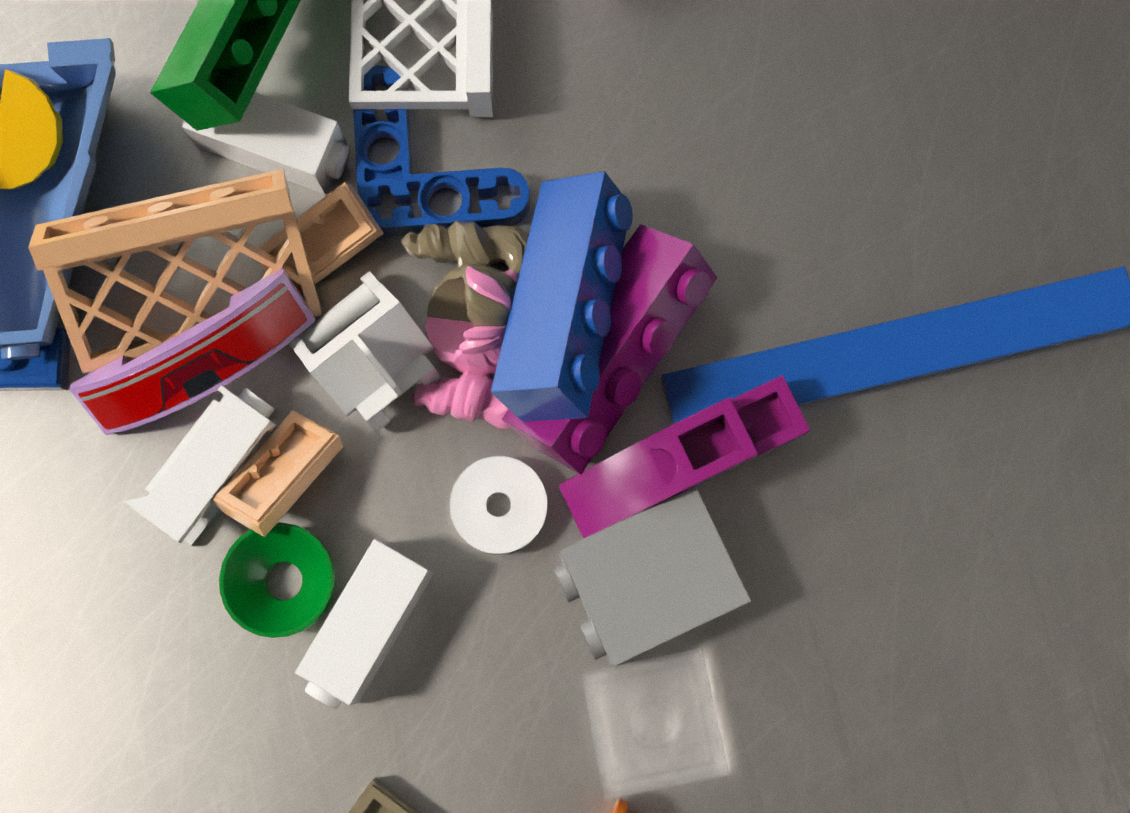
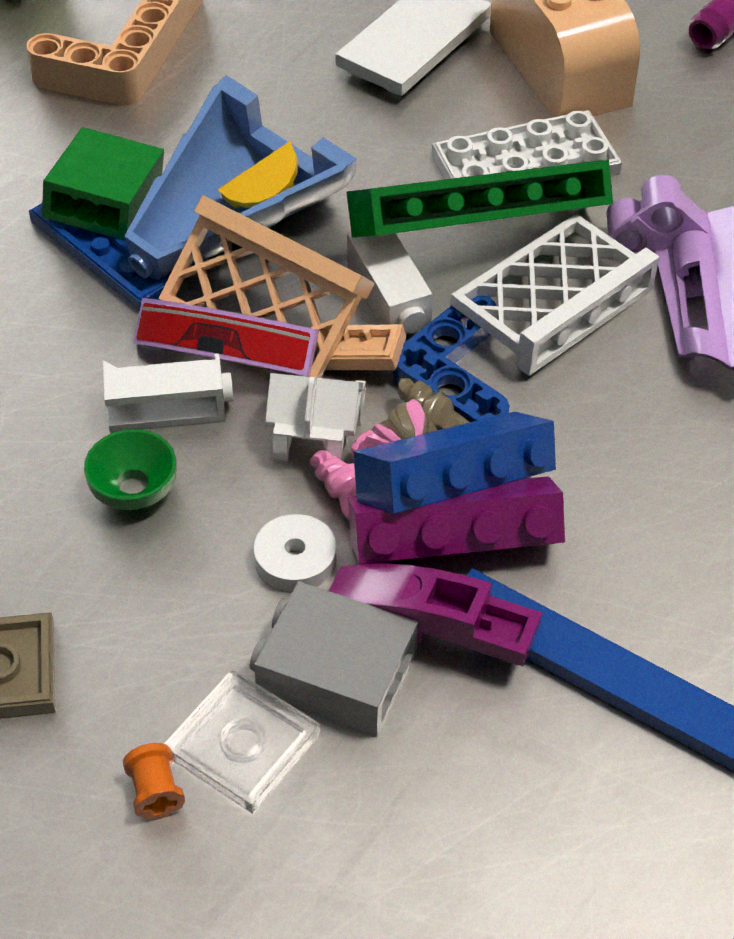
camera: 45 degrees right, 30 degrees down
light nougat plate [212,410,343,537] -> none
white brick [295,539,434,709] -> none

